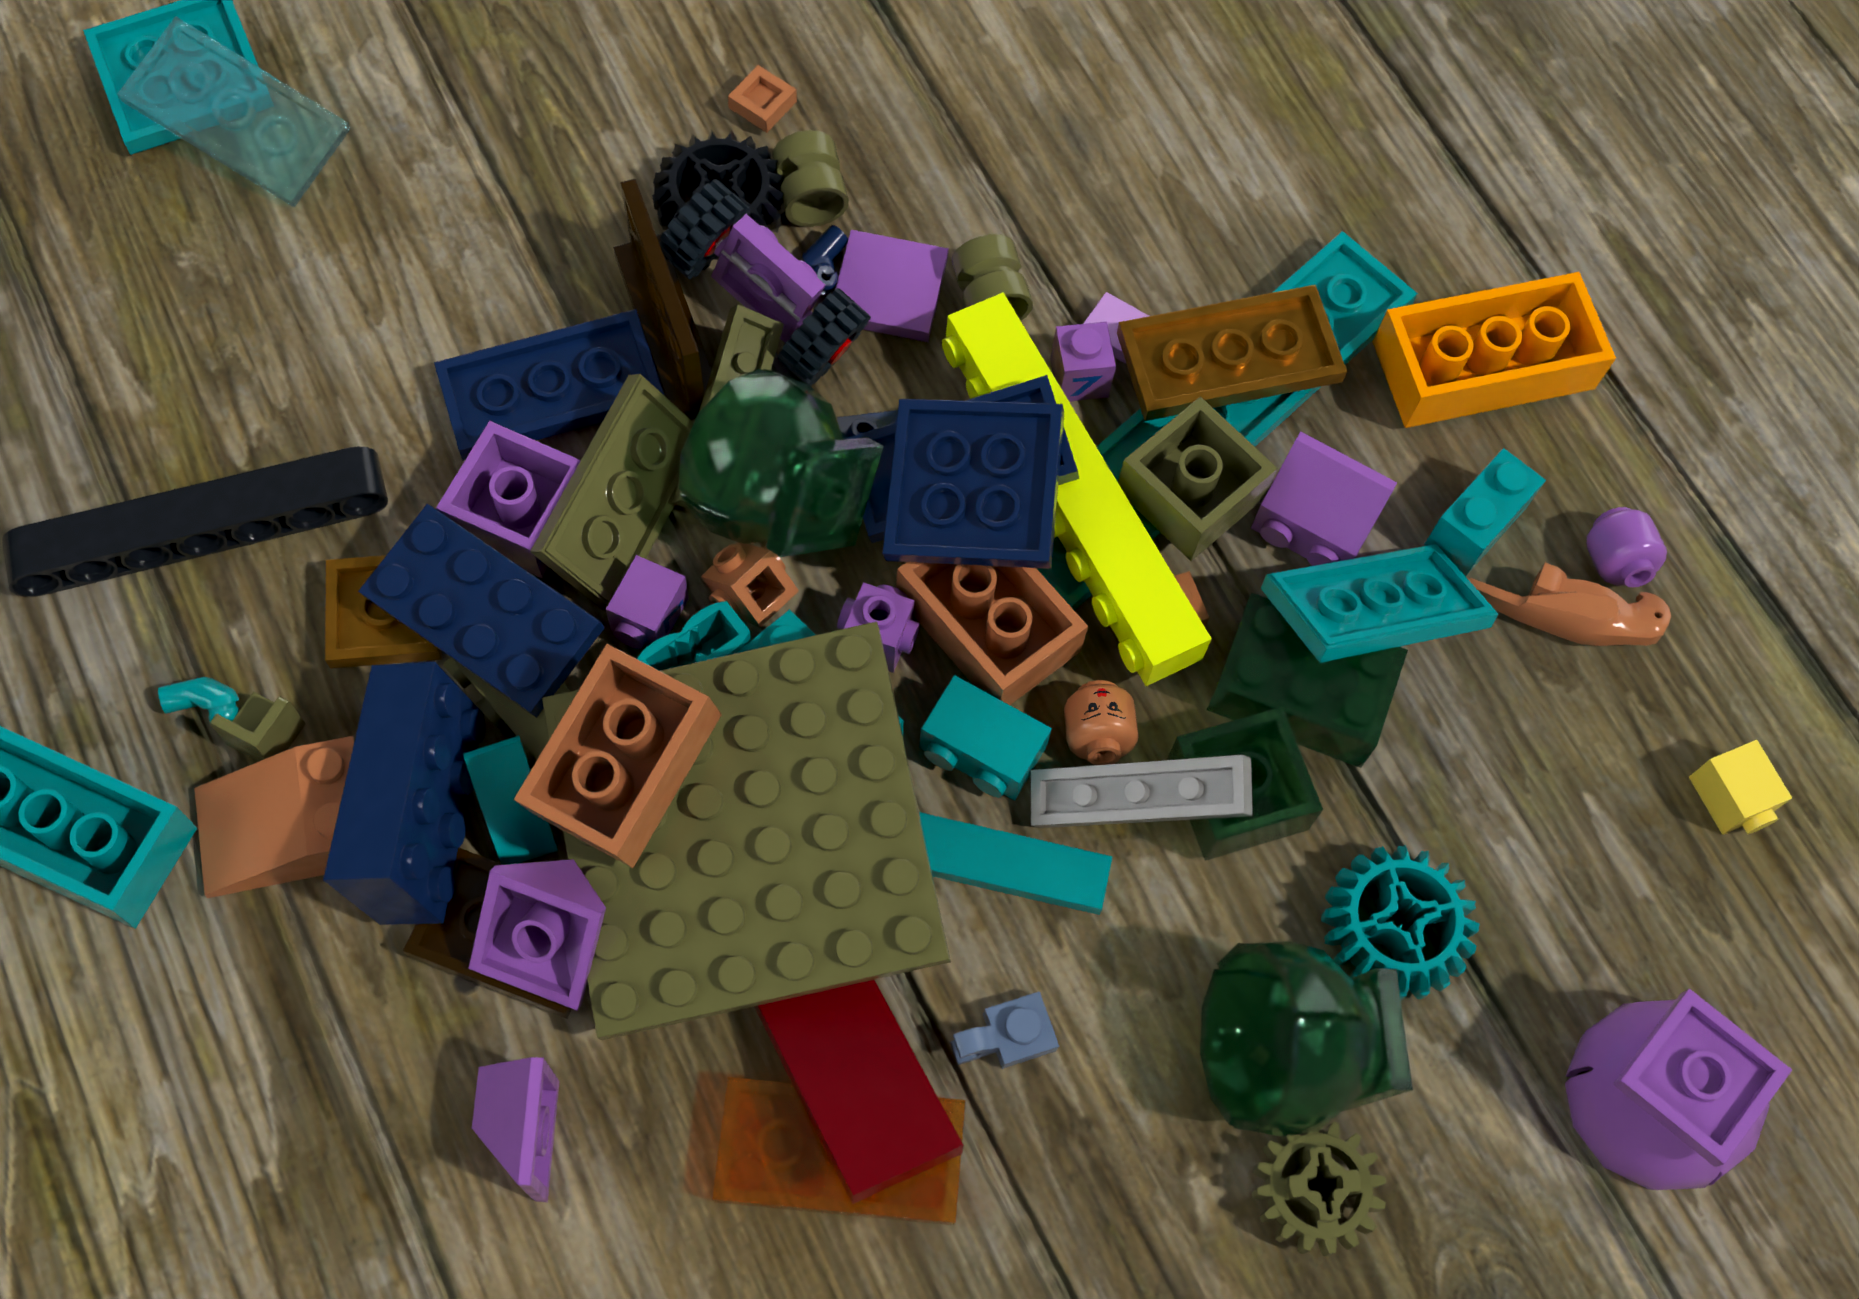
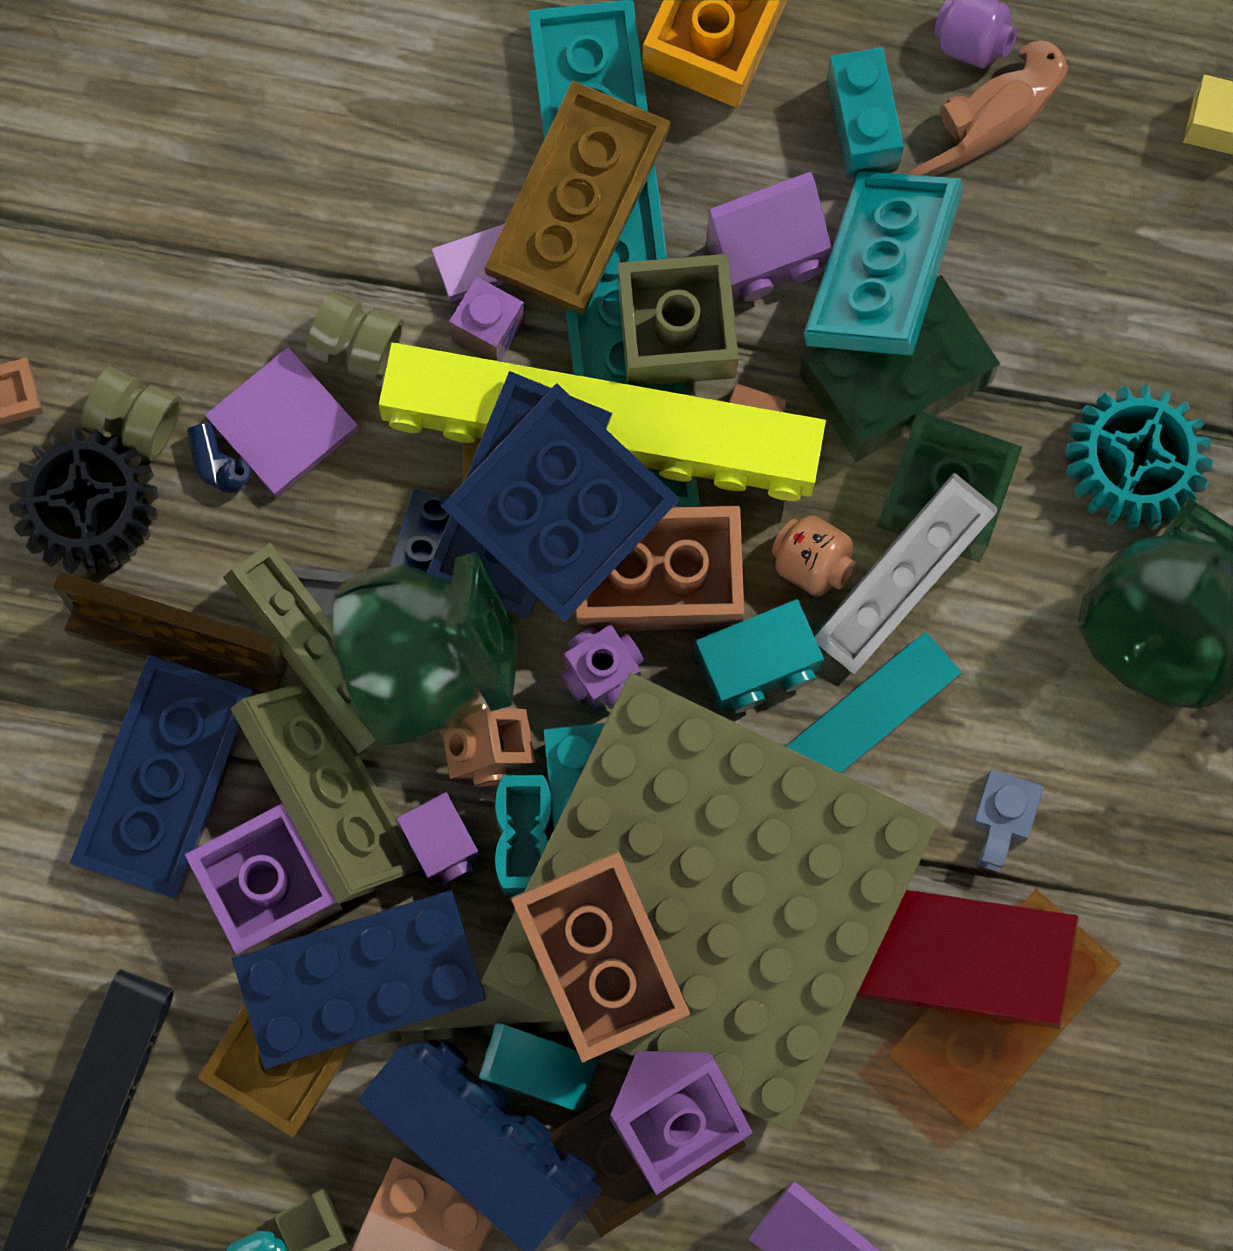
camera: 50 degrees left, 10 degrees up
plate [659,179,871,387] -> none

